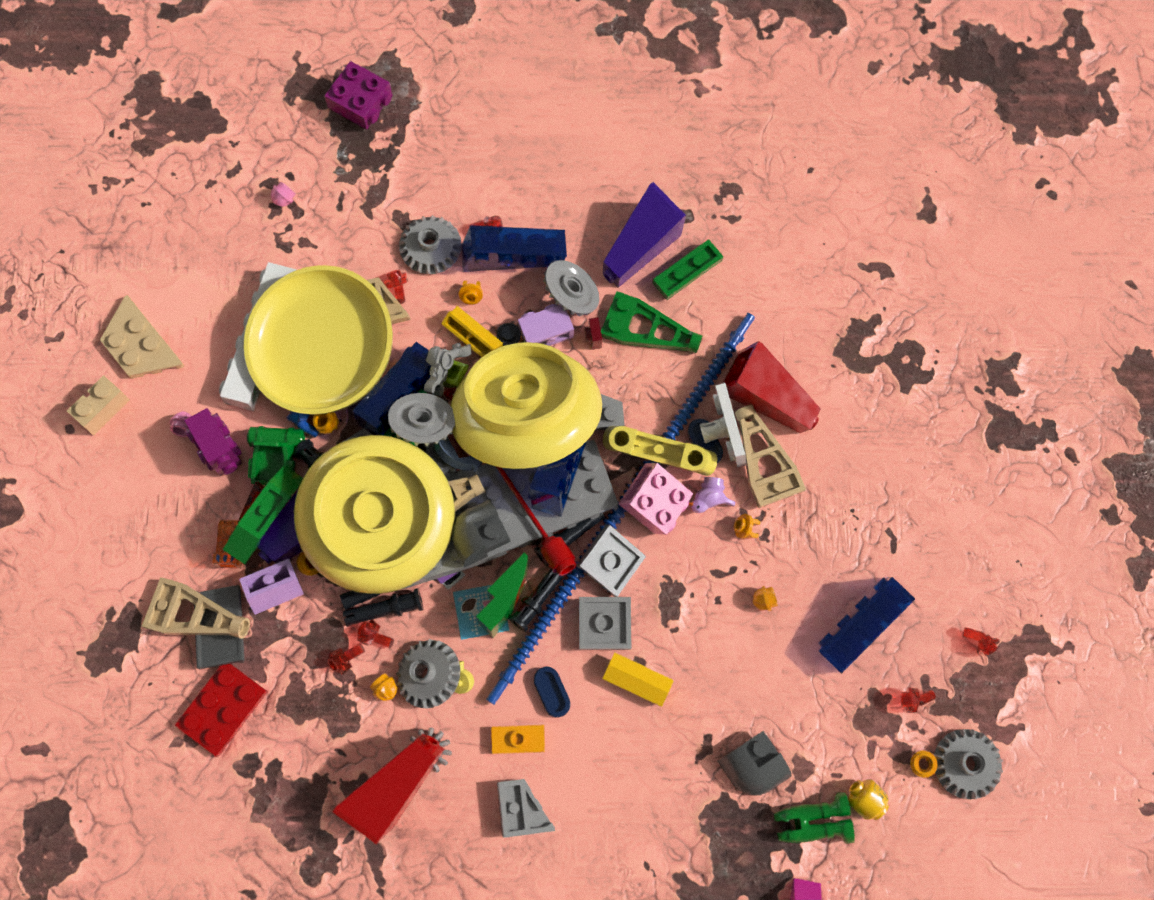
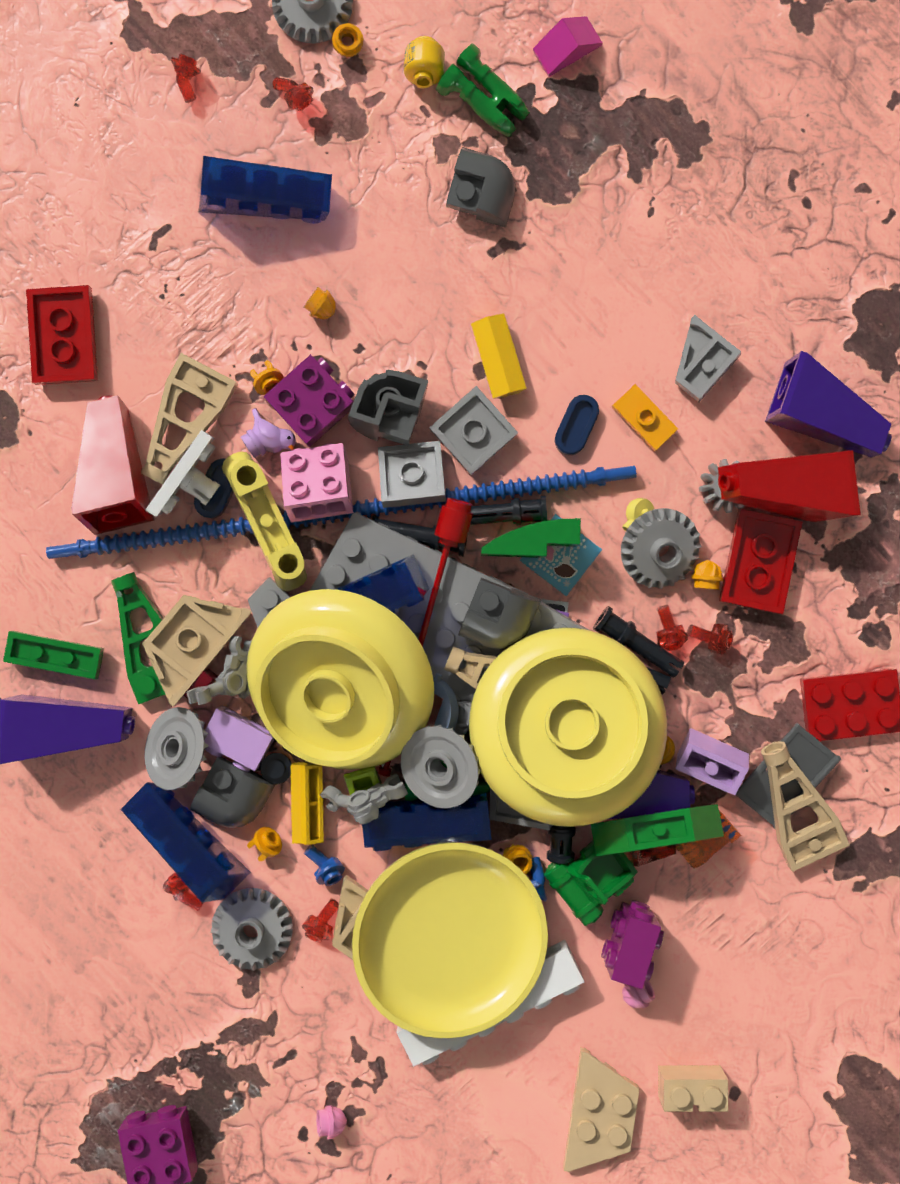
camera: 125 degrees left, 15 degrees up
none -> red plate [26,285,98,385]
none -> tan wing [142,595,251,707]
none -> light grey piece [186,636,251,705]
none -> dark grey brick [190,757,276,828]
none -> magenta brick [263,354,355,447]
none -> blue plate [304,844,345,886]
none -> dark grey brick [348,370,429,446]
none -> red plate [719,509,803,614]
none -> dark purple slope [765,351,892,458]

